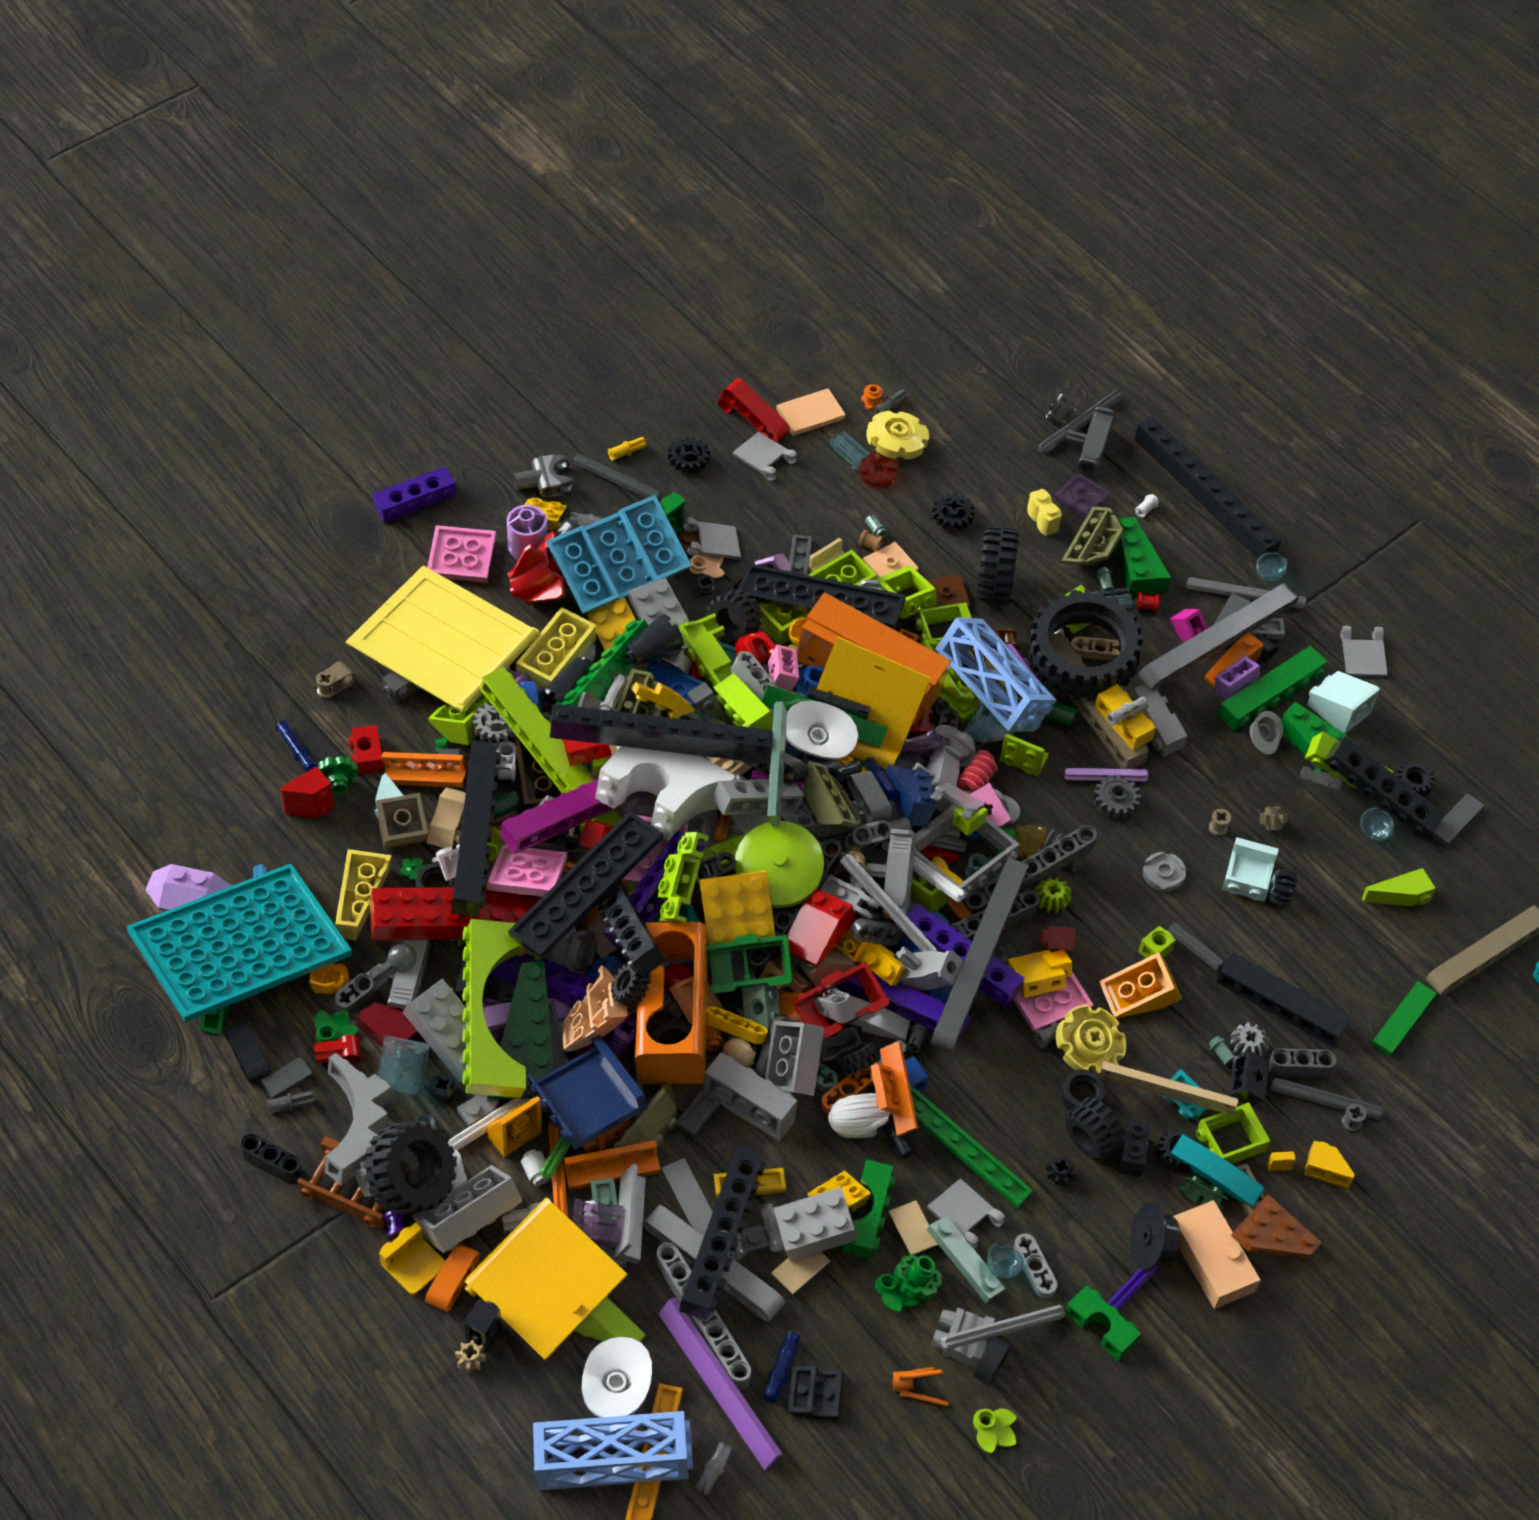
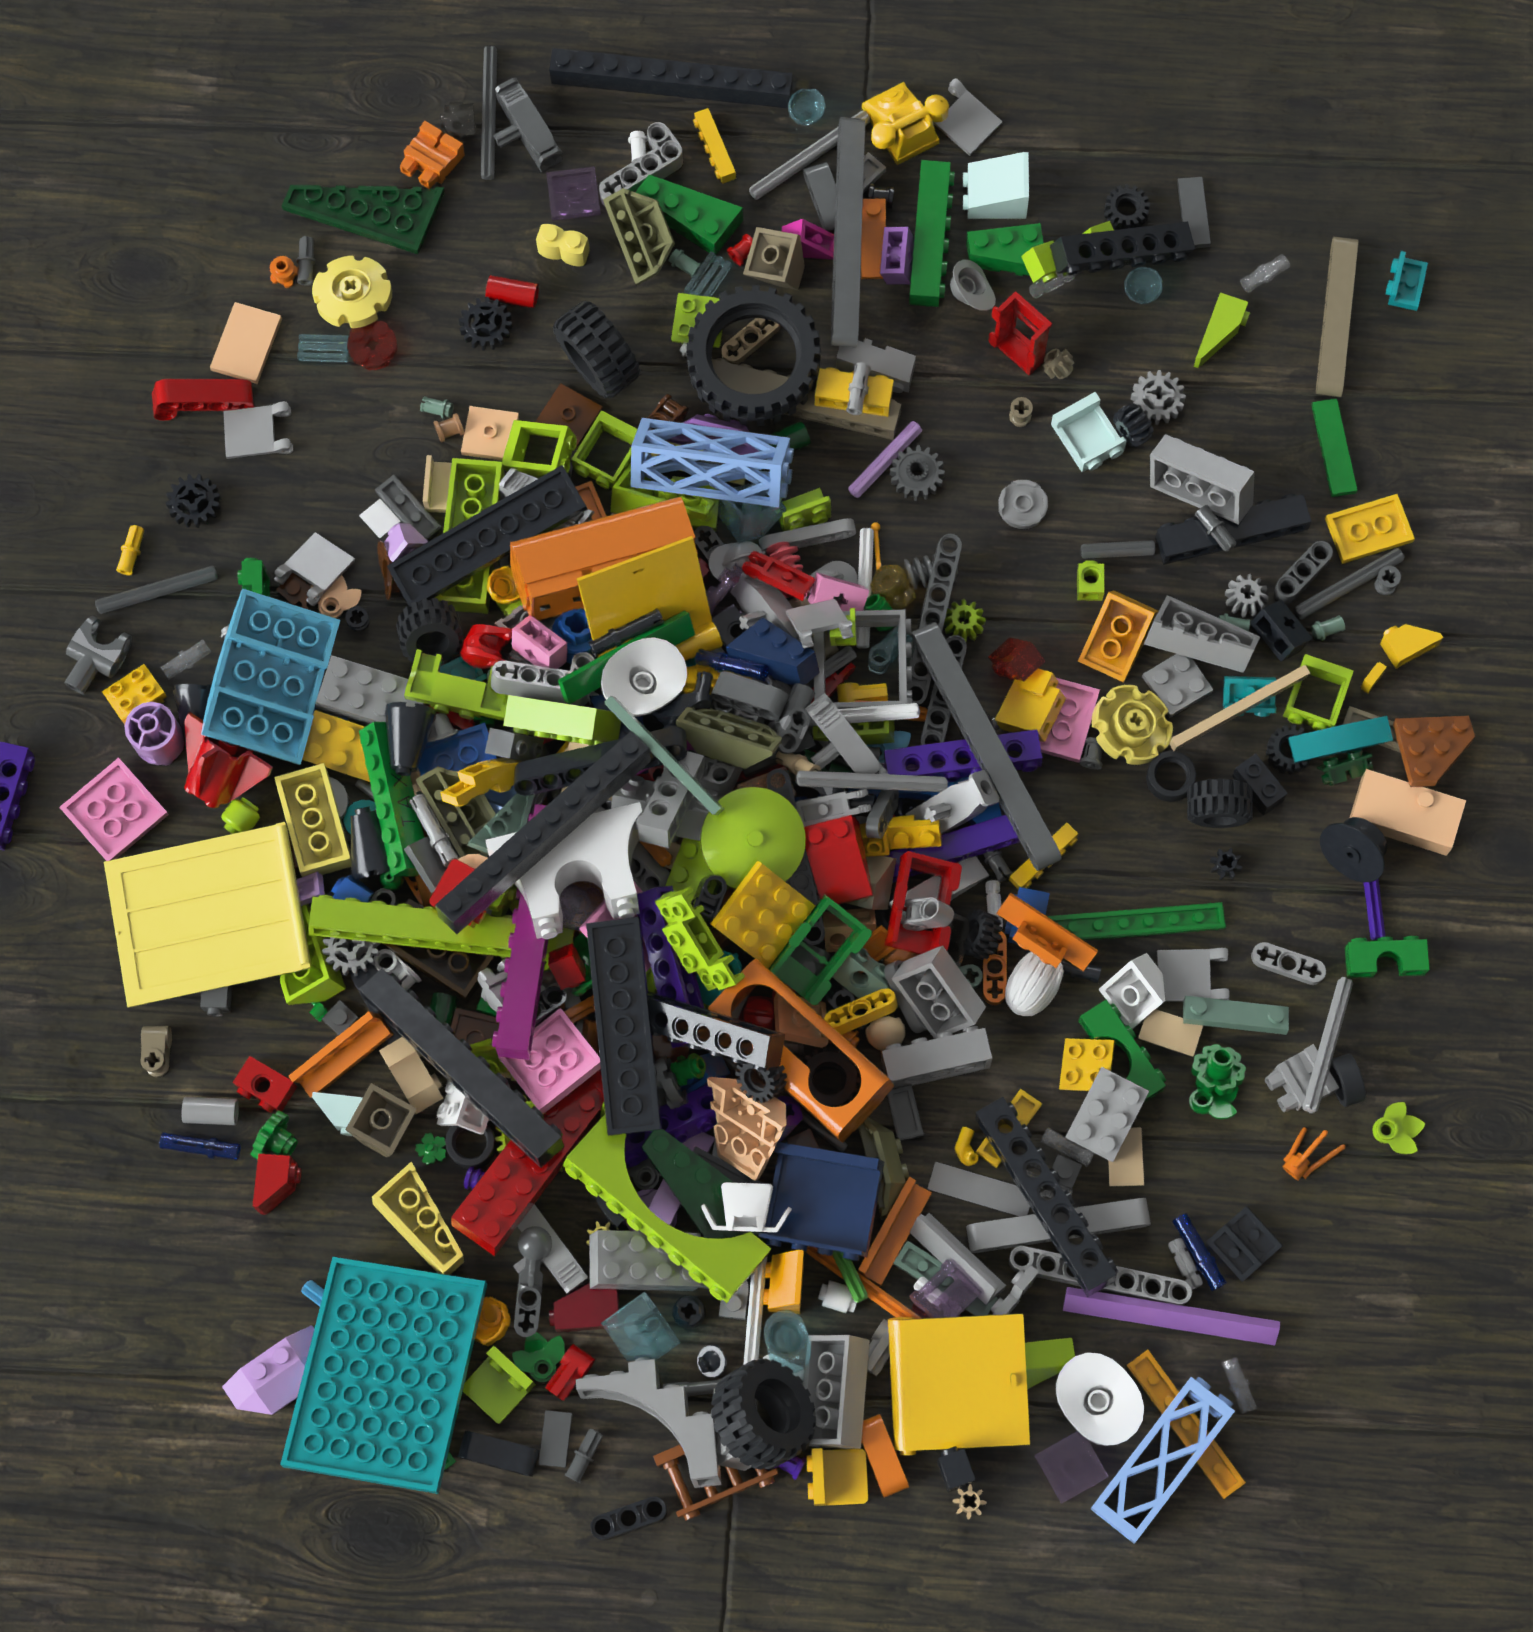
camera: 40 degrees left, 20 degrees up
clear light blue hair [987,1243,1023,1279] -> none
none -> light grey pin [182,1097,239,1125]
none -> lime head [221,797,260,834]
none -> dark green wing [282,185,445,254]
none -> white sticker [359,499,400,538]
none -> orange hips [400,121,465,189]
none -> lime bracket [463,1345,536,1424]
none -> red pin [485,275,539,308]
none -> light grey beam [599,122,683,206]
none -> green brick [671,1053,706,1086]
none -> yellow piece [693,108,736,184]
none -> white piece [701,1182,792,1232]
none -> red hinge [742,551,815,601]
none -> dark tan slope [743,227,805,290]
none -> light grey beam [759,518,856,554]
none -> clear light blue piece [764,1310,811,1373]
none -> white axle [856,528,874,649]
none -> yellow piece [862,82,949,165]
none -> light orange hinge [870,522,881,572]
none -> yellow arm [954,1127,979,1166]
none -> red piece [989,291,1052,376]
none -> light grey plate [991,1265,1039,1315]
none -> yellow piece [1009,823,1078,890]
none -> clear purple plate [1034,1431,1109,1504]
none -> white slope [1099,953,1165,1029]
none -> light grey gear [1131,370,1186,425]
none -> light grey plate [1142,654,1213,718]
none -> light grey wedge [1144,595,1260,673]
none -> light grey brick [1150,434,1254,525]
none -> light grey axle [1168,1238,1203,1290]
none -> dark grey axle [1195,505,1236,551]
none -> clear pin [1240,254,1290,293]
none -> sand green pin [1311,615,1345,641]
none -> yellow plate [1325,494,1415,564]

